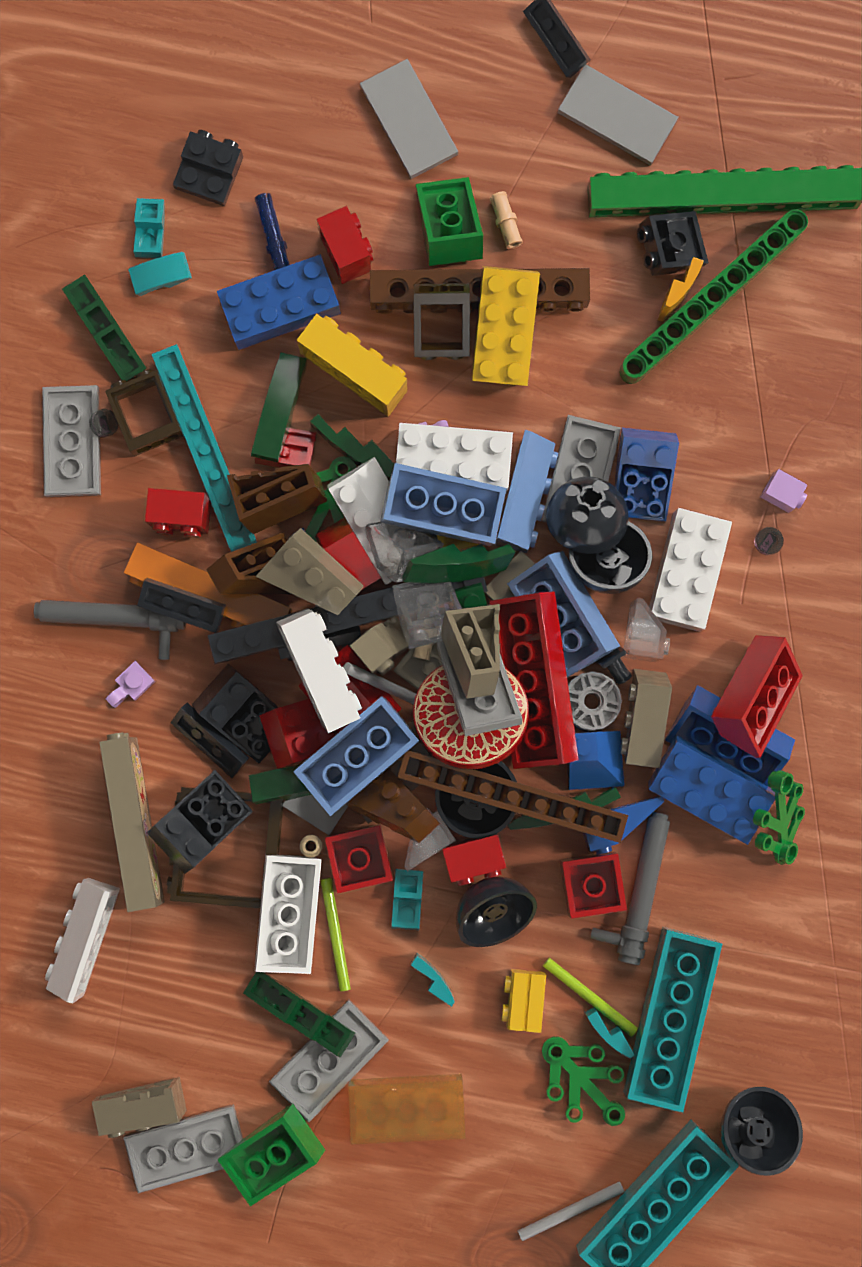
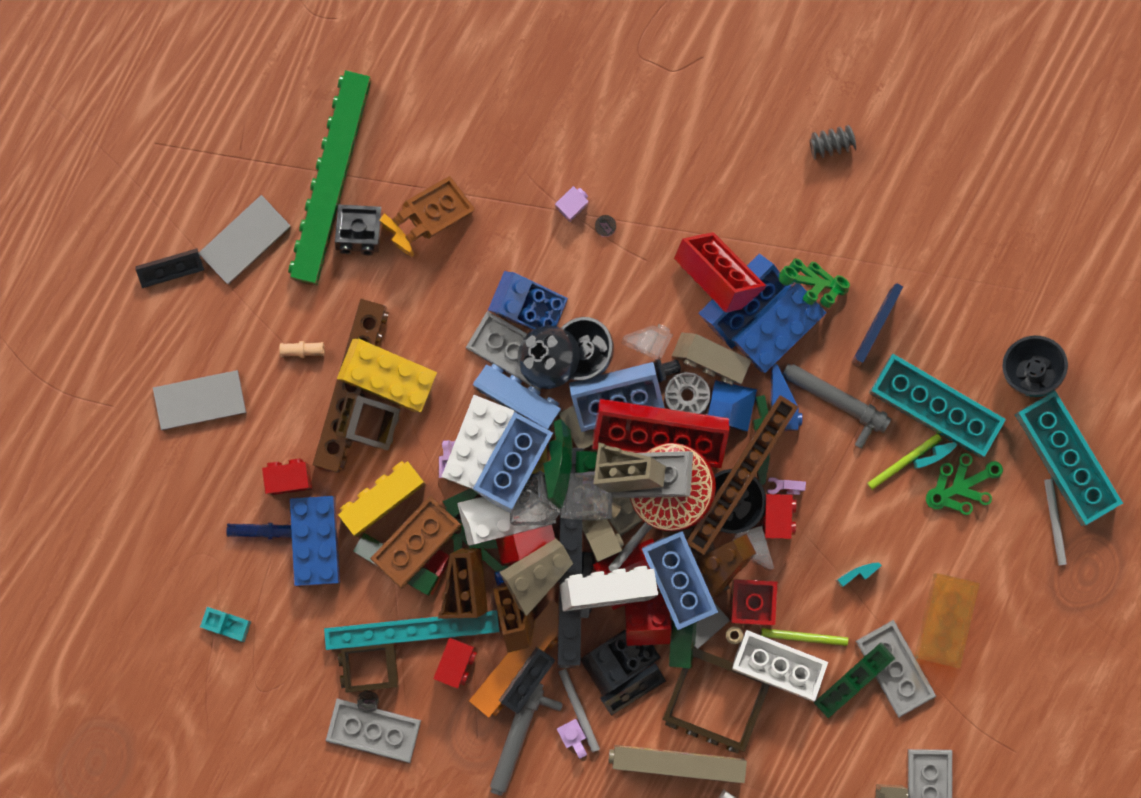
camera: 70 degrees left, 0 degrees up
dark green slope [62,274,147,382] -> none
teal slope [128,252,192,296] -> none
black slope [146,770,253,874] -> none
black plate [173,130,243,206] -> none
green slope [217,1103,325,1207] -> none
teal slope [391,869,424,930] -> none
green slope [416,177,483,266] -> none
black piece [456,877,537,947] -> none
yellow brick [501,969,546,1033] -> none
red brick [559,852,627,919] -> none
green beam [619,209,808,384] -> none
white brick [646,508,732,632] -> none
none -> dark orange tile [370,496,462,589]
none -> dark orange tile [392,176,475,243]
none -> light grey bar [558,669,600,752]
none -> lavender plate [767,478,806,495]
none -> dark blue tile [852,283,903,367]

